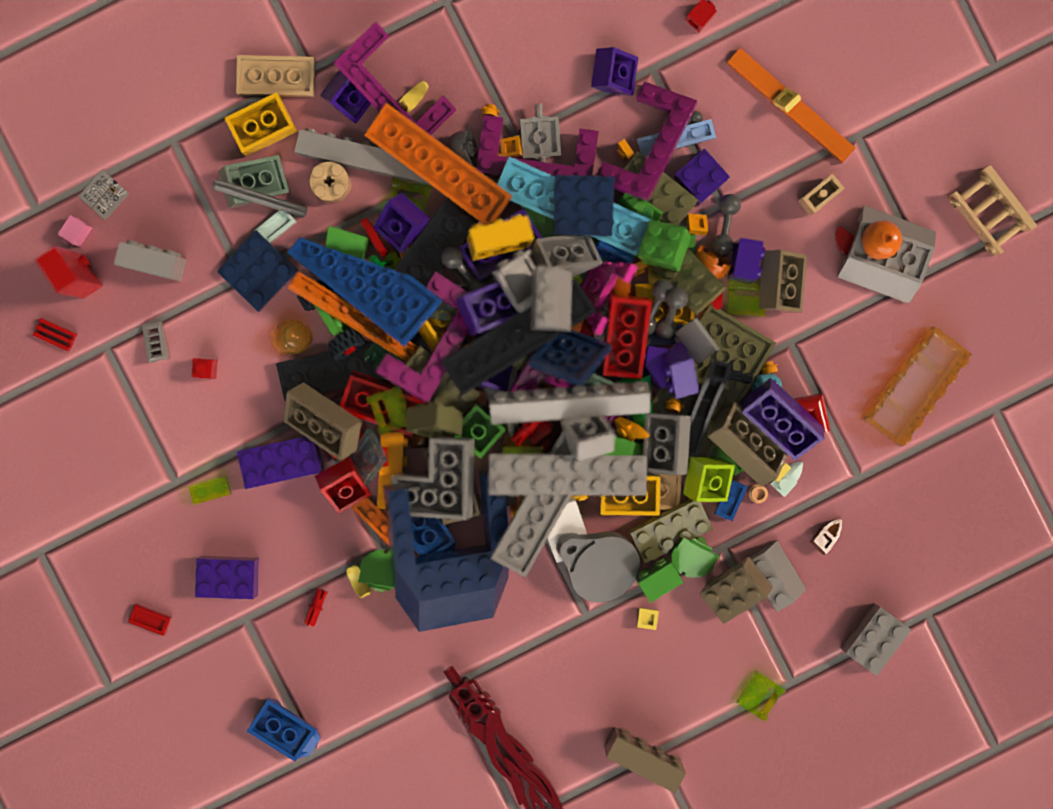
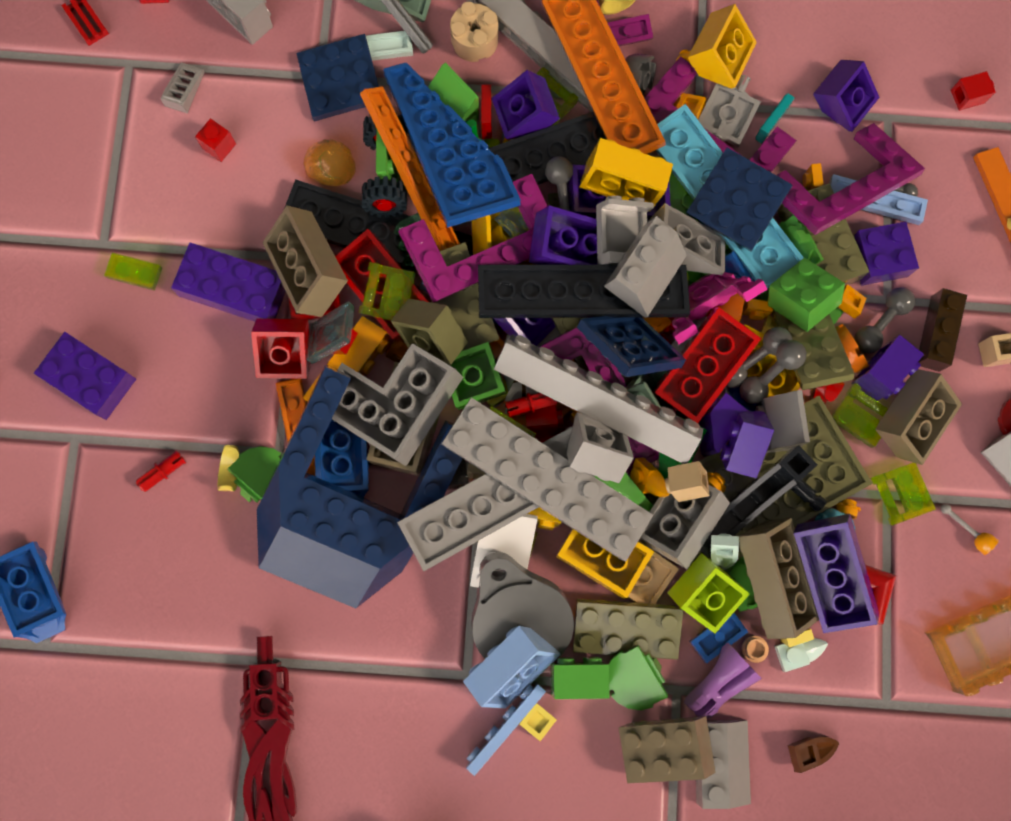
camera: 25 degrees right, 10 degrees down
none -> light blue slope [463,626,561,709]
none -> light blue plate [466,683,546,776]
none -> tan brick [665,461,709,502]
none -> medium lavender piece [684,643,762,718]
none -> yellow slope [688,4,757,89]
none -> light aqua plate [711,534,739,570]
none -> teal tile [755,93,795,144]
none -> clear neon green plate [870,462,936,526]
none -> dark brown brick [918,288,967,372]
none -> hinge [941,504,999,555]

